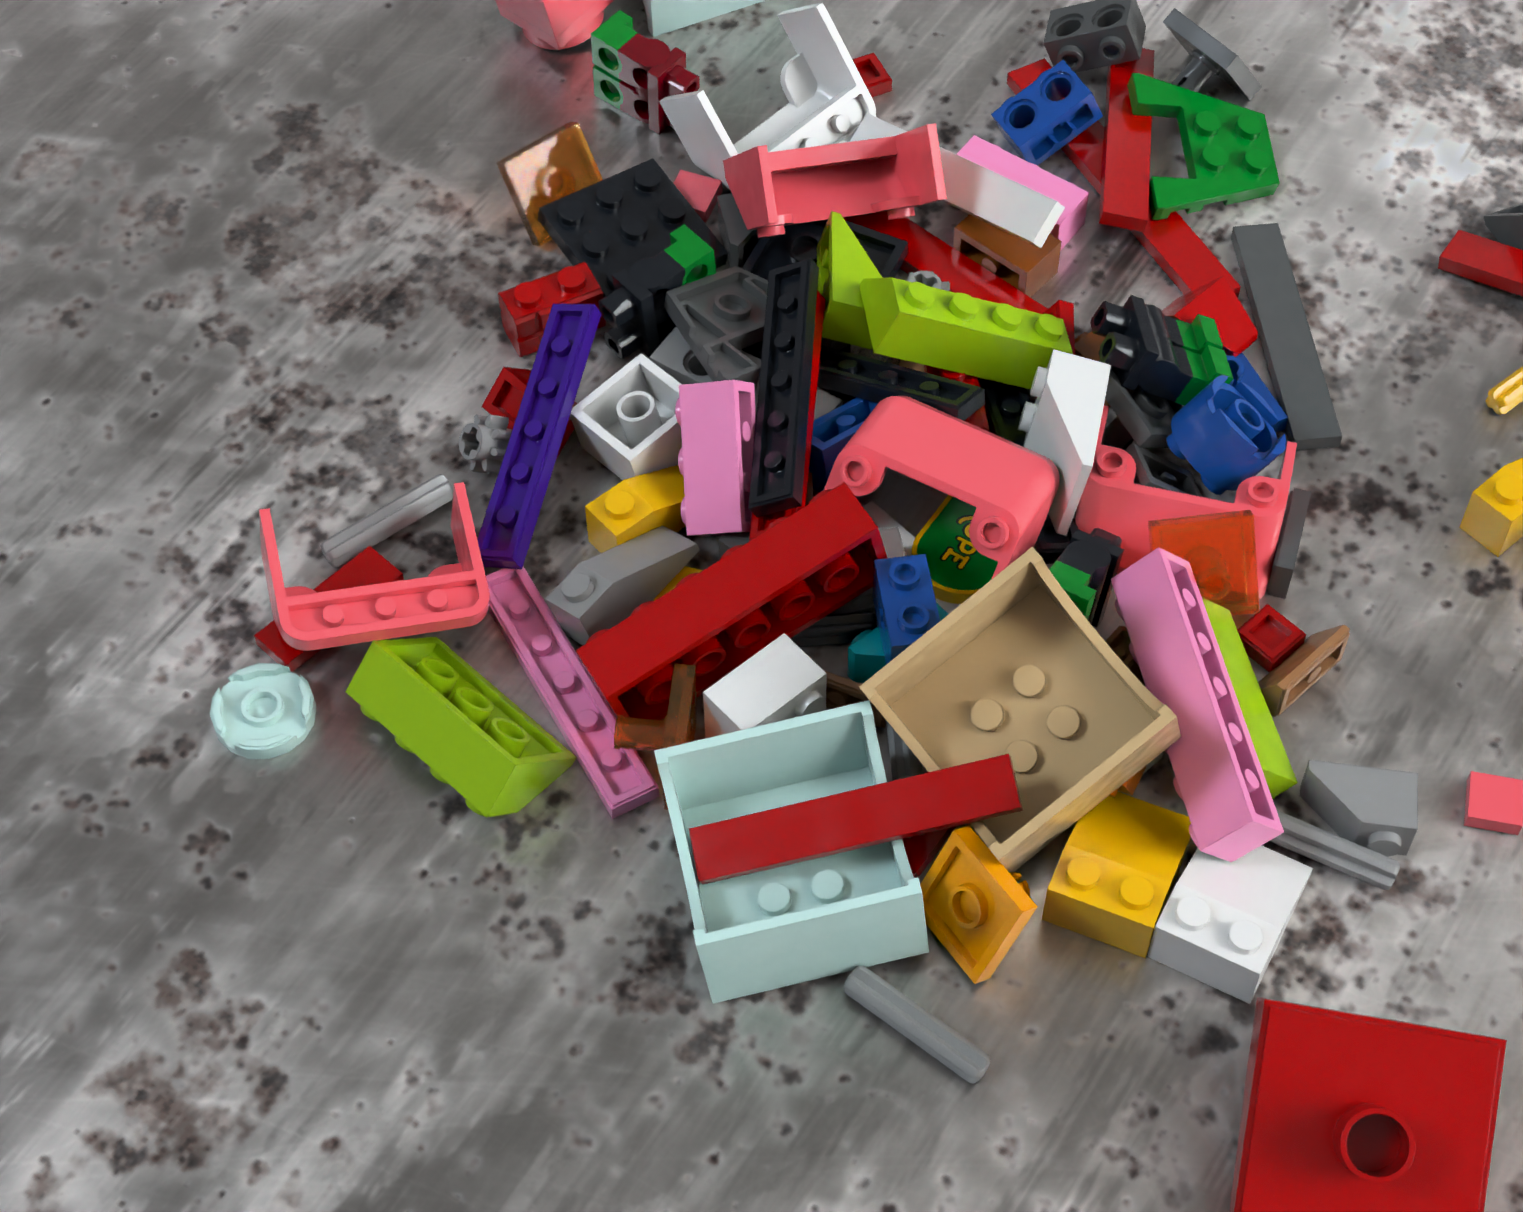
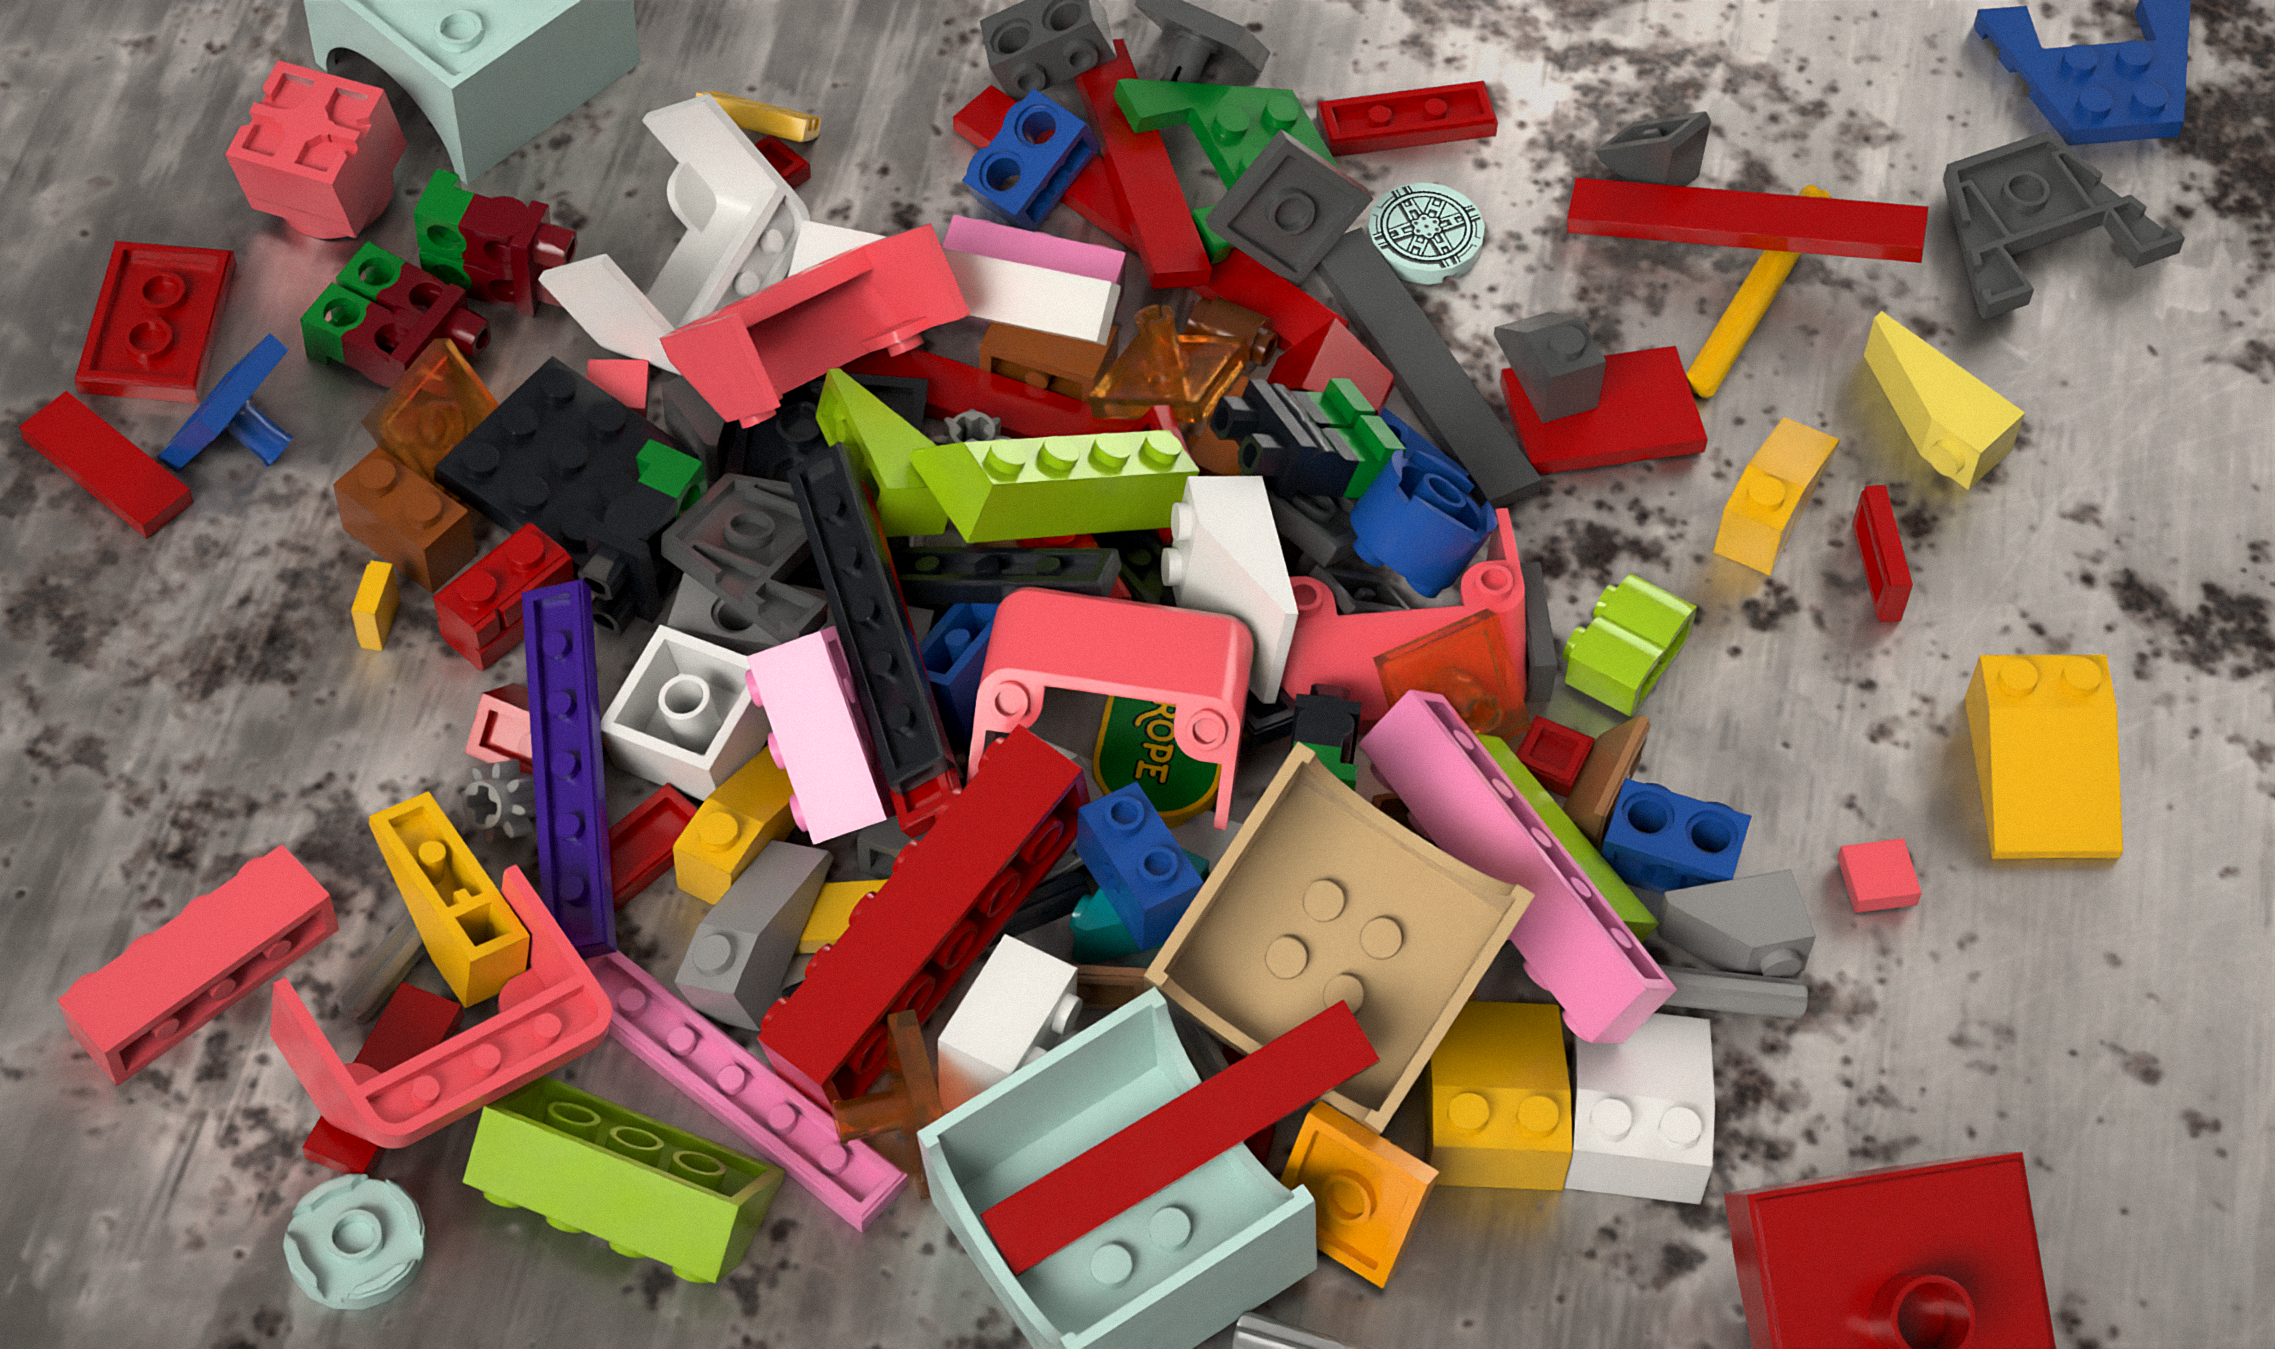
camera: 25 degrees left, 0 degrees up
none -> red tile [19,390,194,539]
none -> coral brick [57,844,339,1086]
none -> red tile [74,241,237,403]
none -> blue tile [157,333,294,472]
none -> dark red hips [300,241,491,401]
none -> dark orange brick [333,446,477,594]
none -> yellow tile [351,560,400,651]
none -> yellow slope [369,791,530,1009]
none -> red tile [608,783,698,913]
none -> yellow tile [696,90,822,142]
none -> clear orange tile [1088,304,1251,423]
none -> reddish brown brick [1184,297,1278,374]
none -> dark grey tile [1205,129,1373,287]
none -> red tile [1316,81,1498,157]
none -> light aqua tile [1367,182,1485,285]
none -> dark grey slope [1494,312,1606,424]
none -> red tile [1500,346,1708,475]
none -> lime brick [1562,573,1697,717]
none -> blue brick [1601,778,1752,895]

